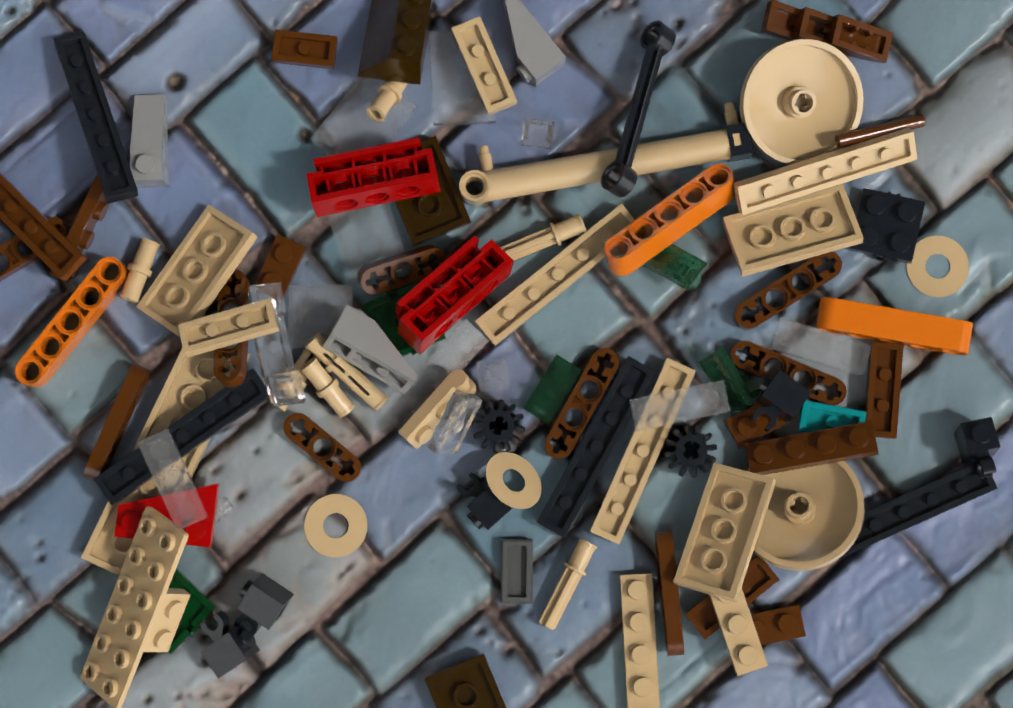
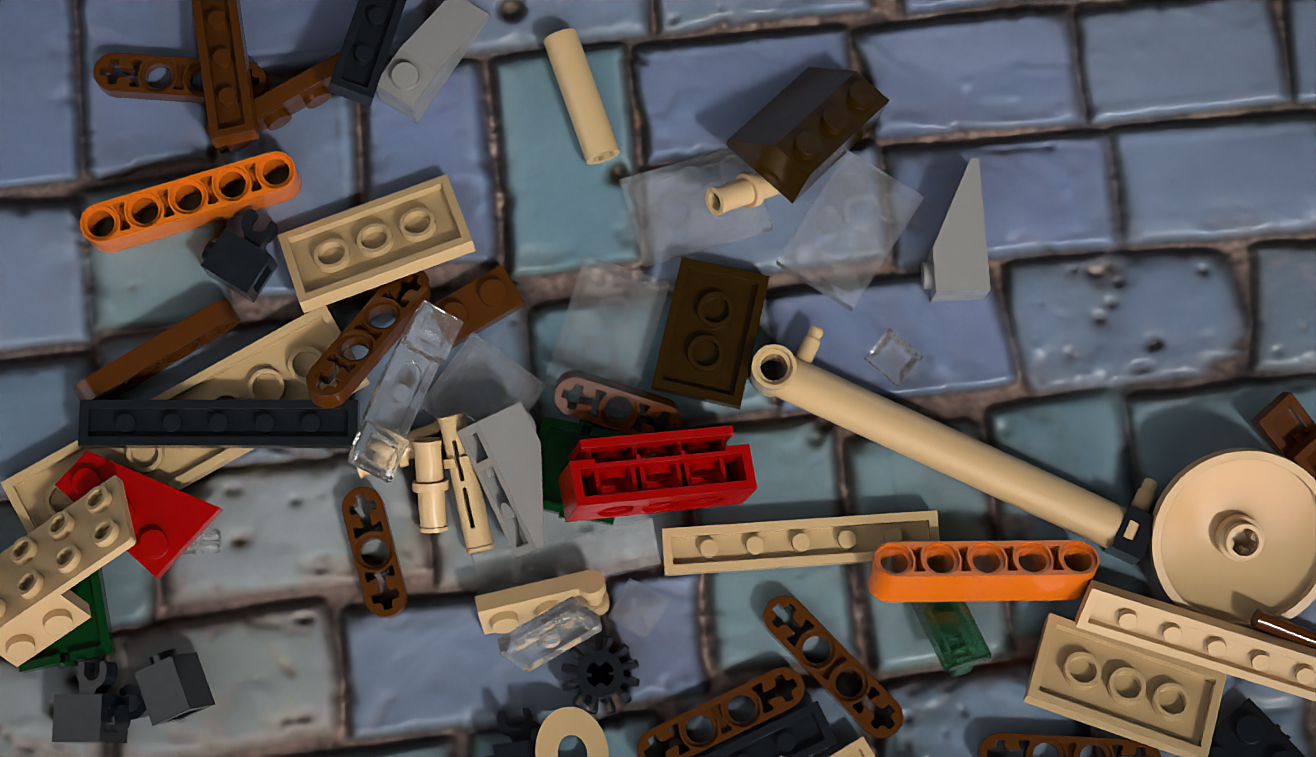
camera: 35 degrees right, 5 degrees down
tan pin [119,238,160,303] -> none
clear plate [137,429,208,529] -> none
tan plate [178,298,280,358] -> none
reddish brown plate [271,29,338,70] -> none
tan piece [304,494,367,557] -> none
red brick [306,137,441,217] -> none
tan plate [451,16,517,116] -> none
tan axle [500,214,586,261] -> none
clear green plate [523,355,583,425] -> none
black piece [601,21,676,198] -> none
none -> black brick [200,209,279,303]
none -> tan piece [543,28,620,165]
none -> reddish brown beam [762,595,904,739]

